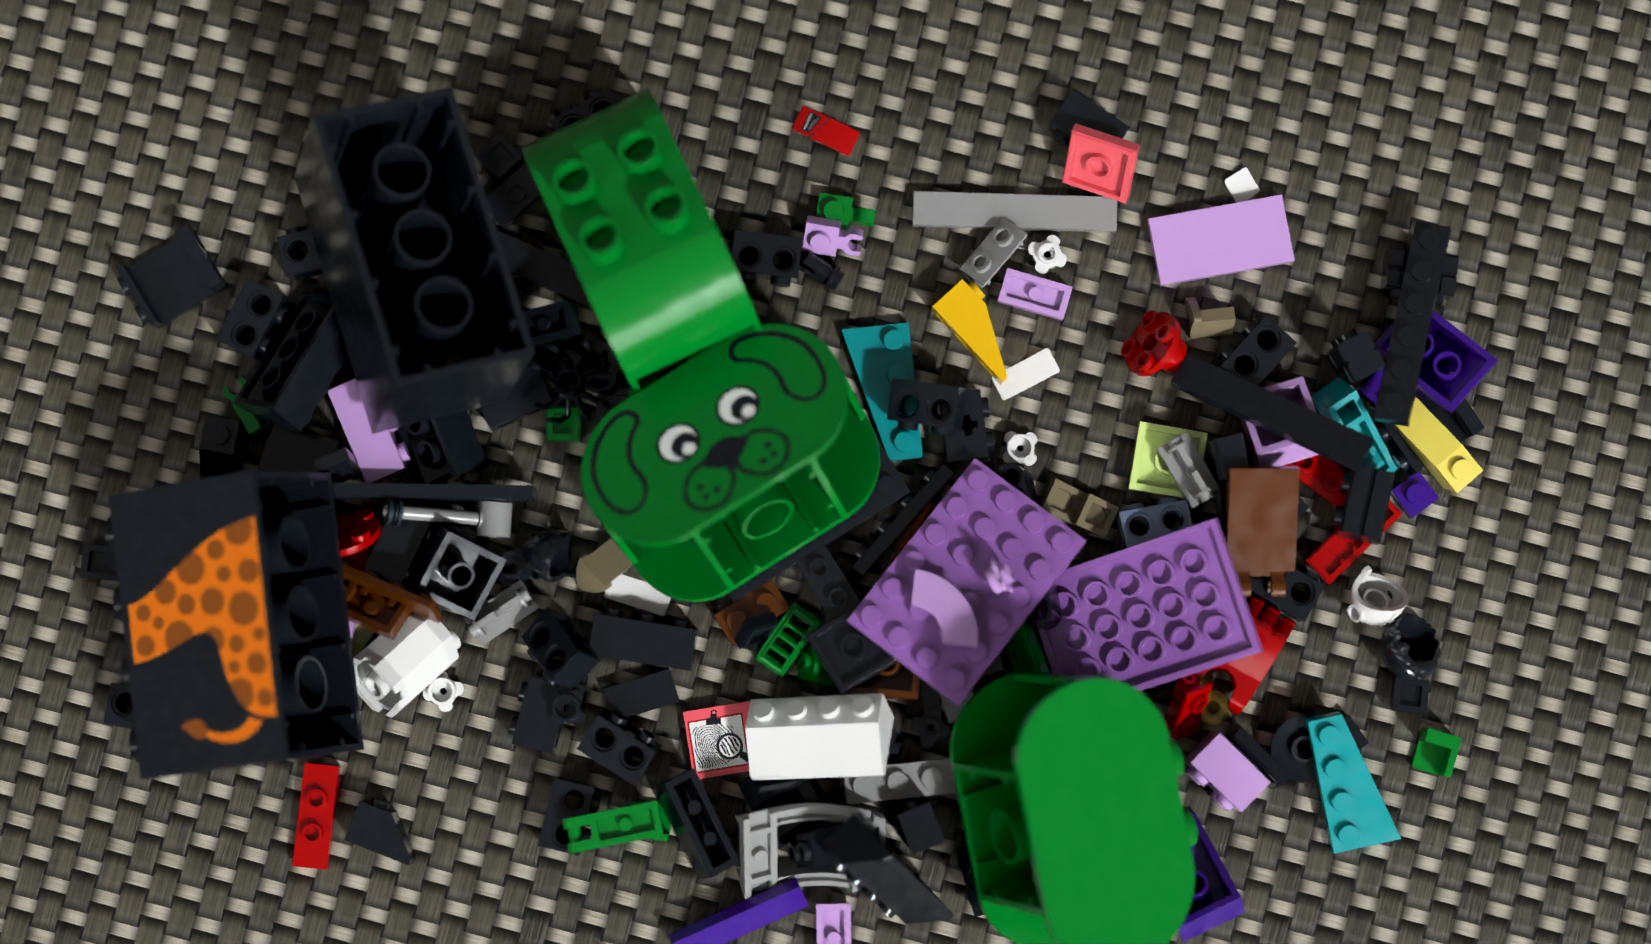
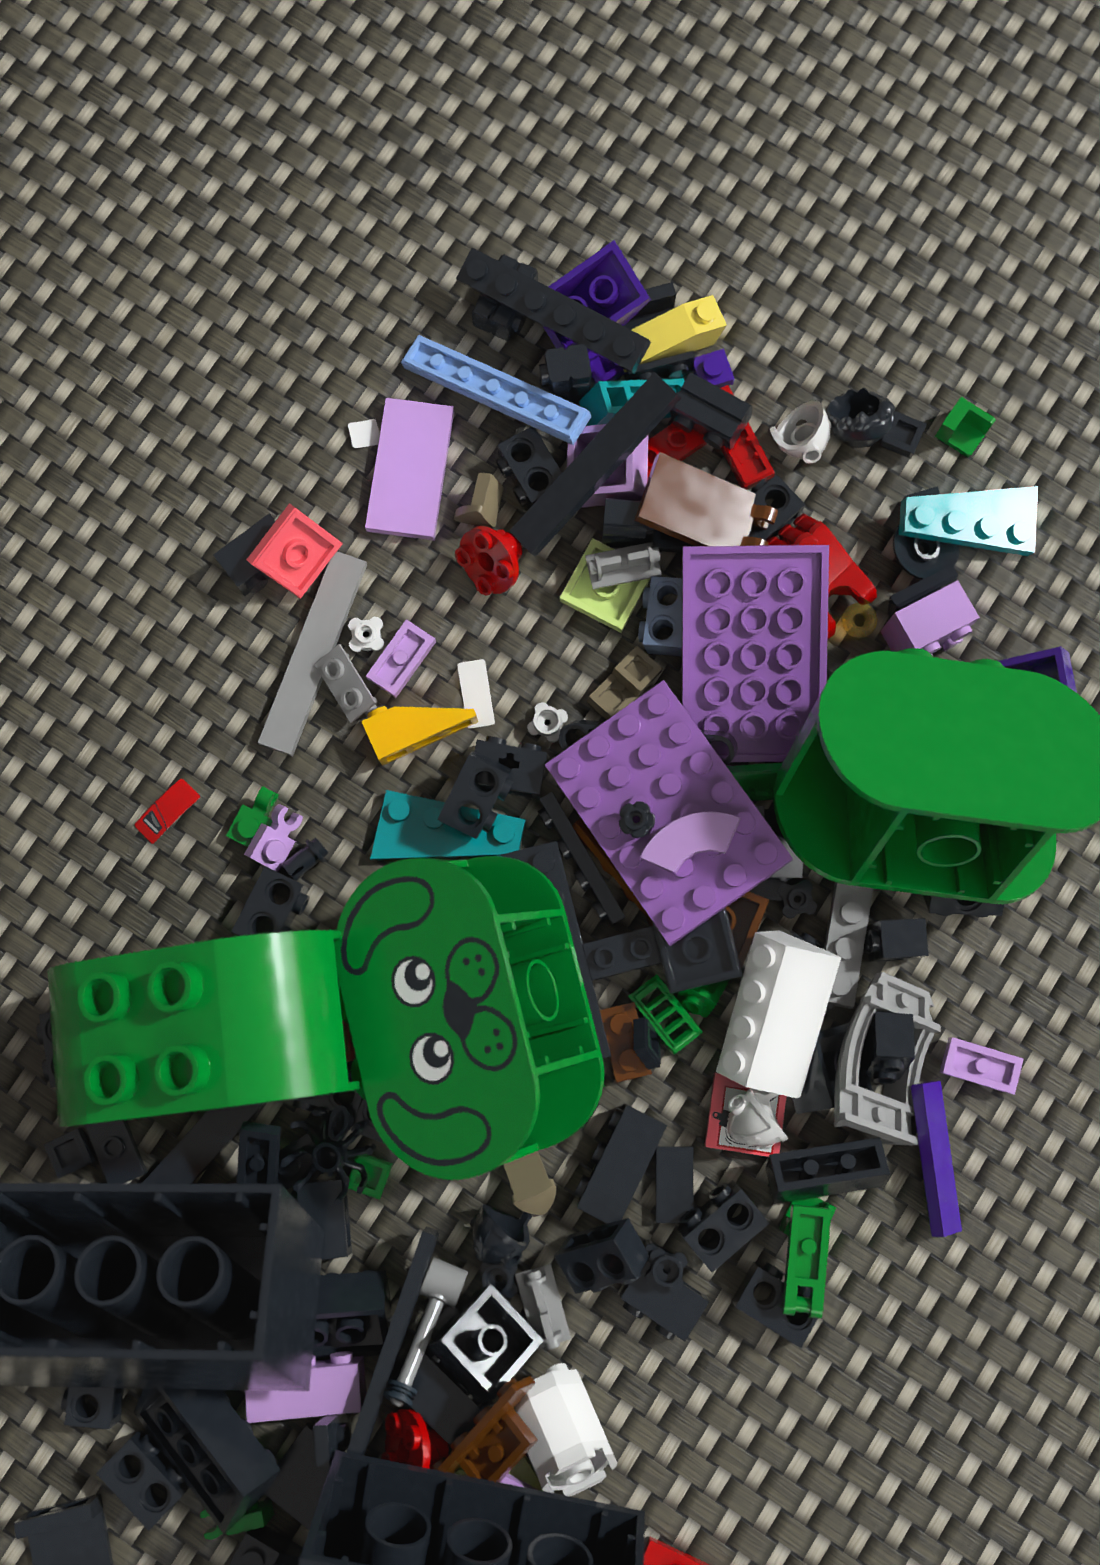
camera: 75 degrees left, 5 degrees down
black slope [344,796,416,865] -> none
white plate [423,671,464,712] -> none
white sticker [604,574,671,616] -> none
black slope [823,814,954,924] -> none
lavender plate [984,559,1015,594] -> none
red hinge [1163,674,1213,741] -> none
none -> light blue tile [401,335,591,445]
none -> black plate [618,801,655,838]
none -> white helmet [728,1088,788,1149]

